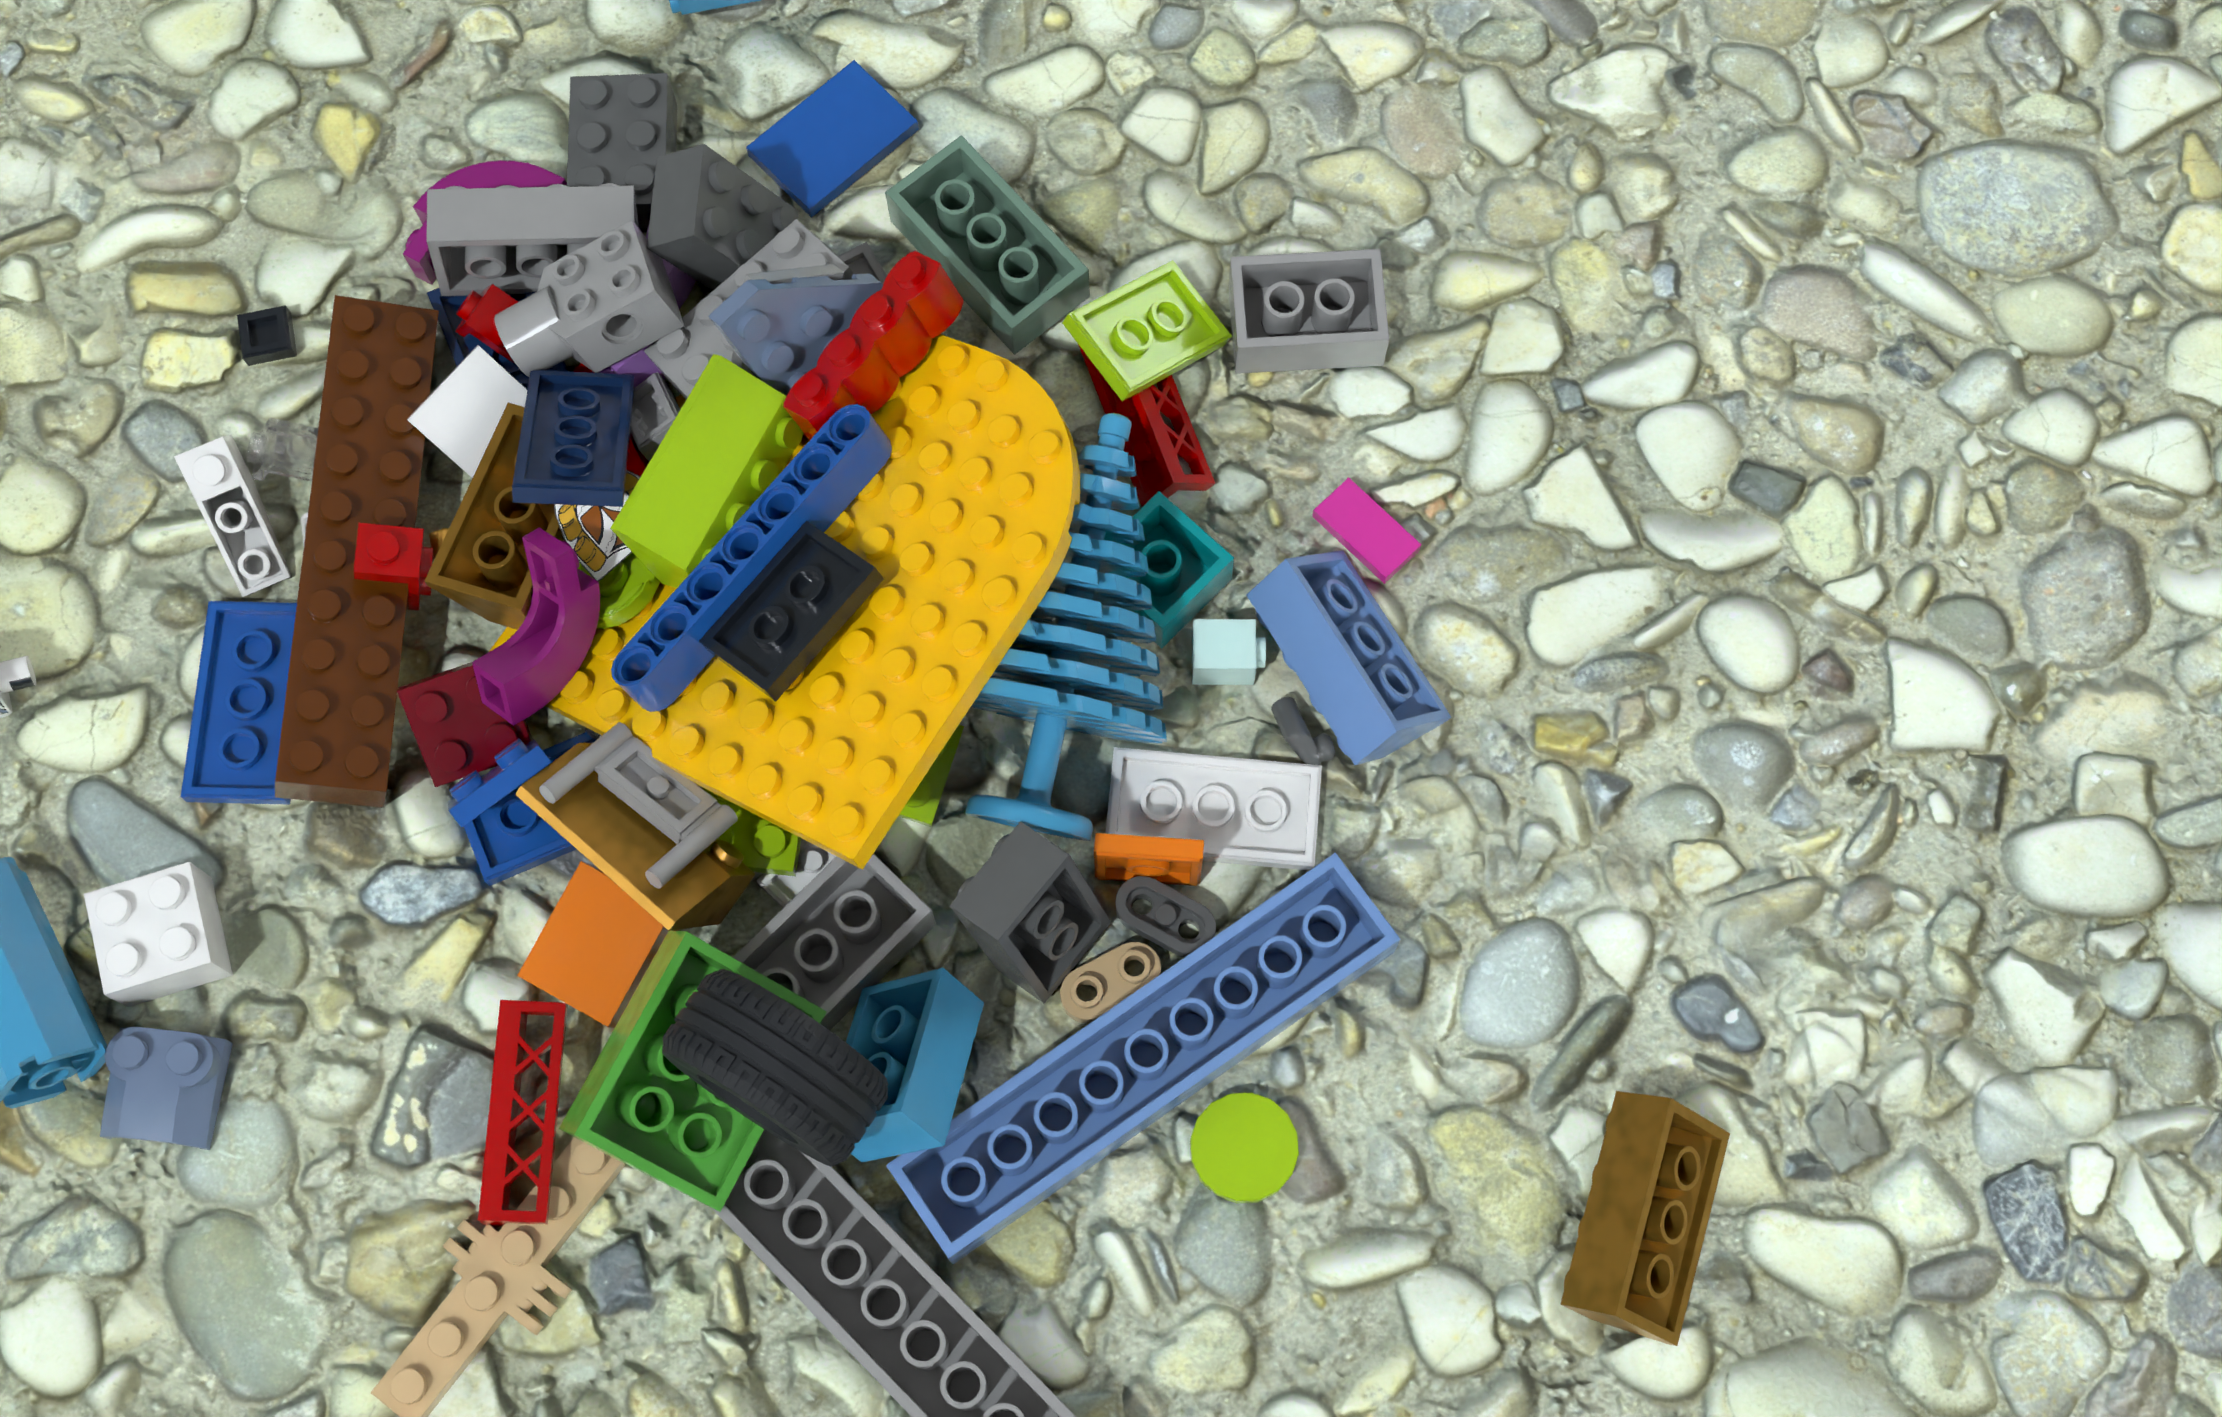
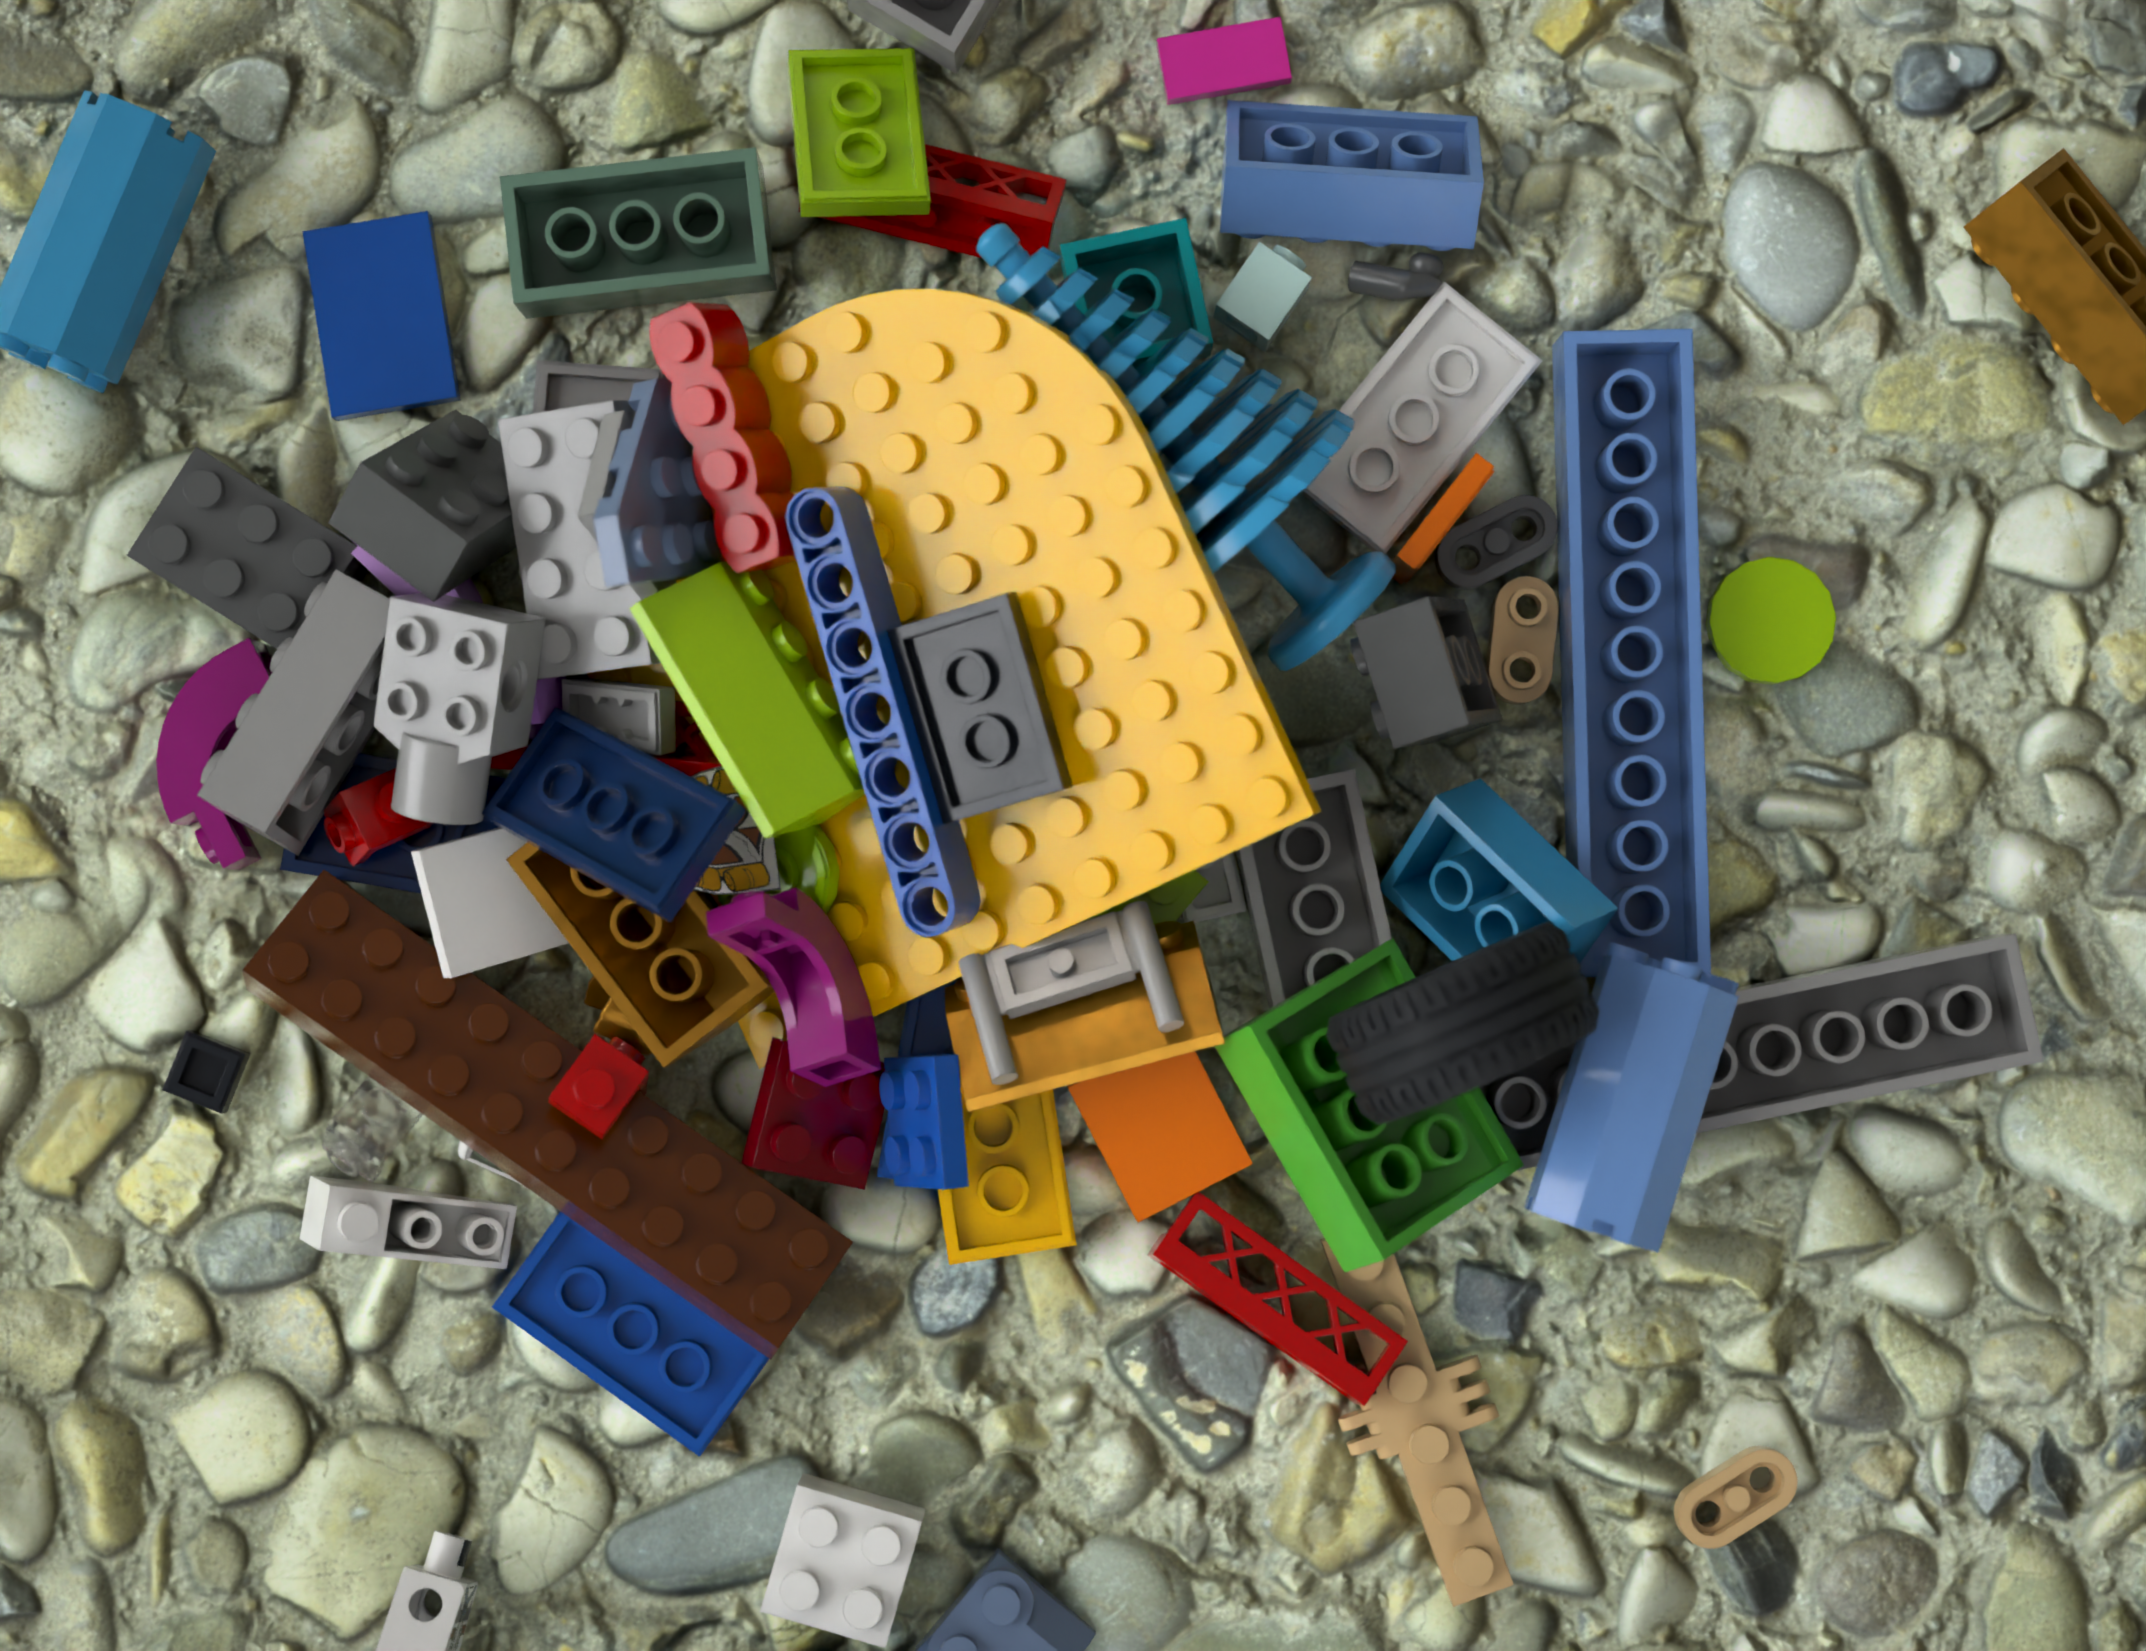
camera: 60 degrees left, 15 degrees up
none -> yellow tile [938,1081,1077,1265]
none -> medium blue brick [1524,943,1739,1253]

